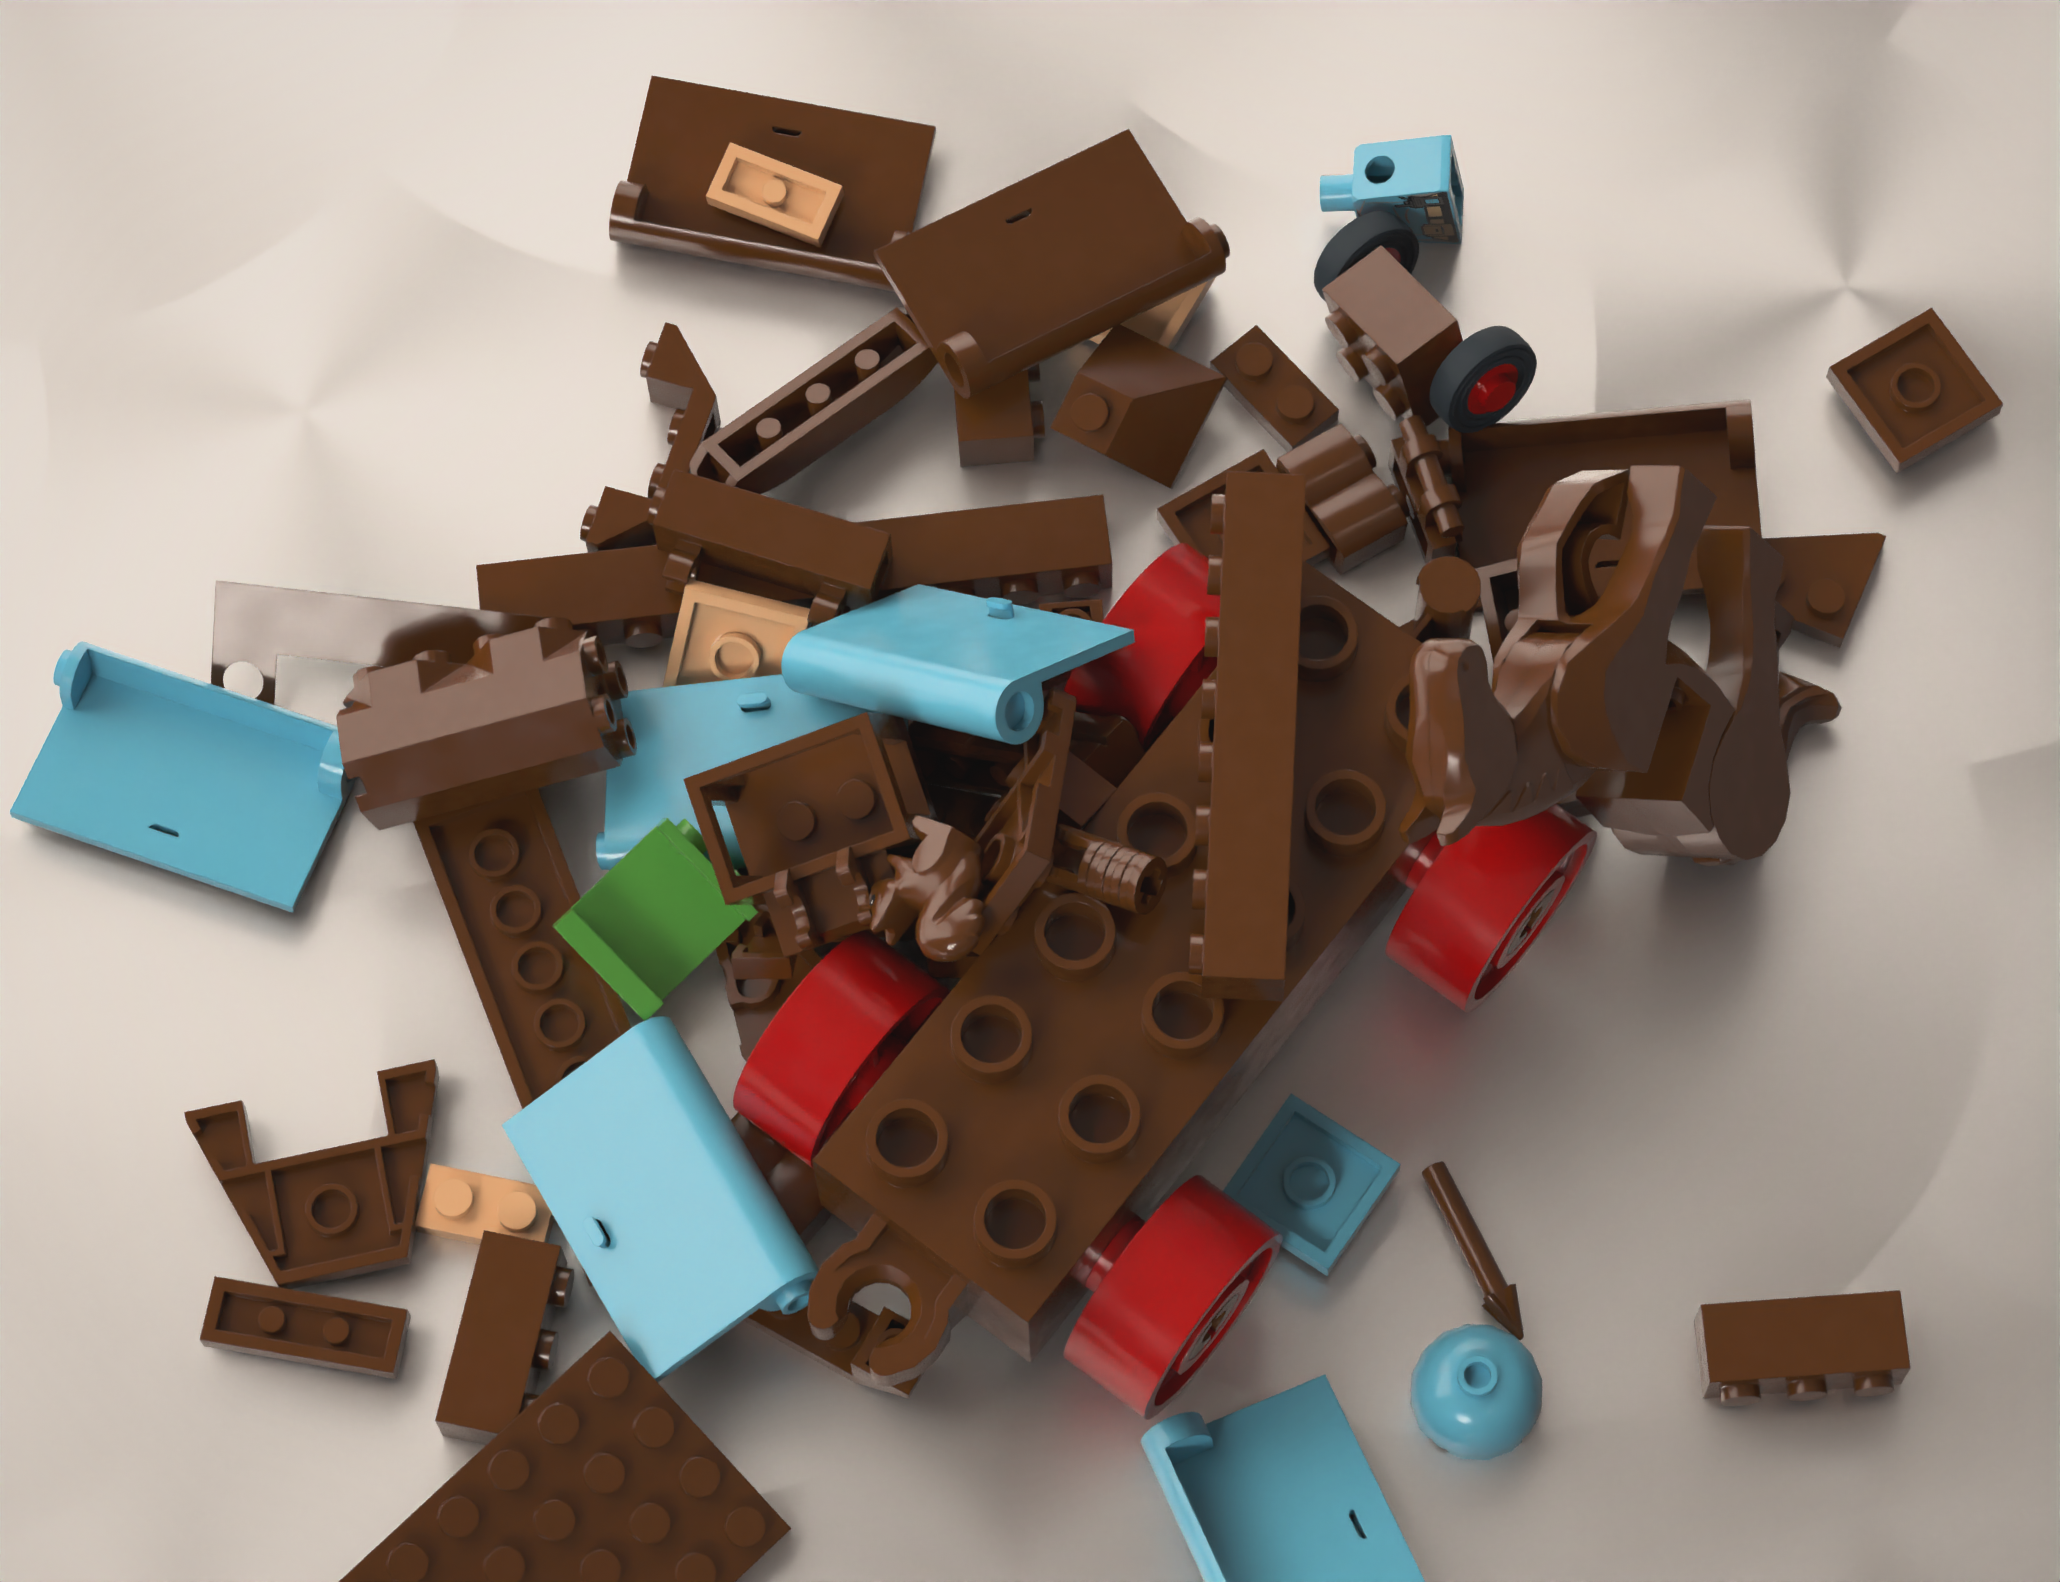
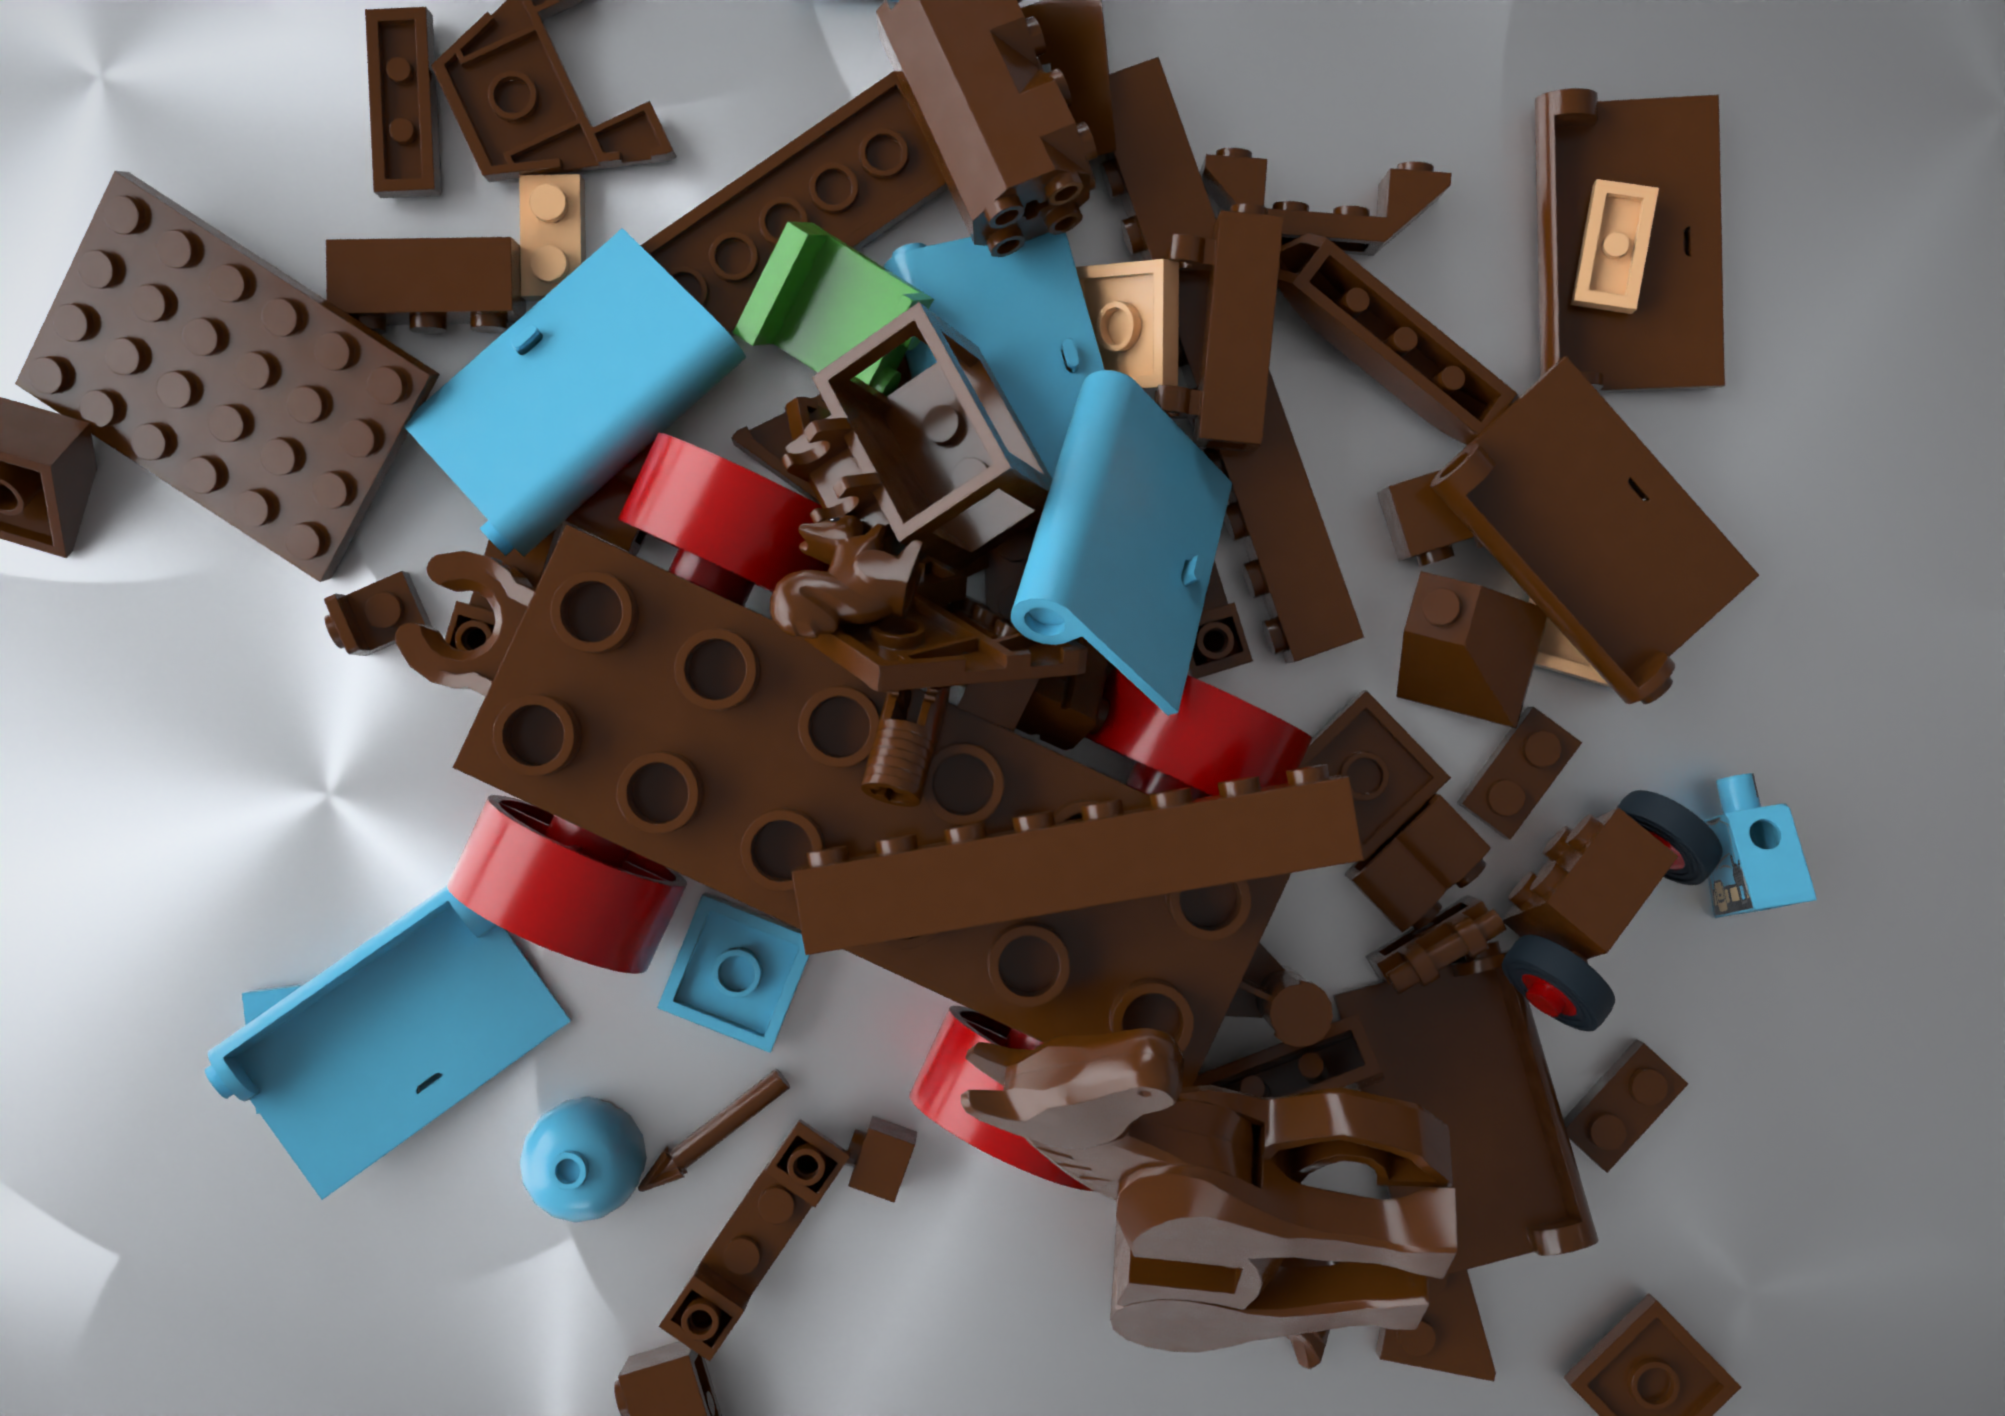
camera: 75 degrees right, 20 degrees up
none -> reddish brown bracket [324,571,432,656]
none -> reddish brown slope [659,1119,851,1362]
none -> reddish brown plate [845,1116,918,1203]
none -> reddish brown plate [1563,1039,1688,1173]

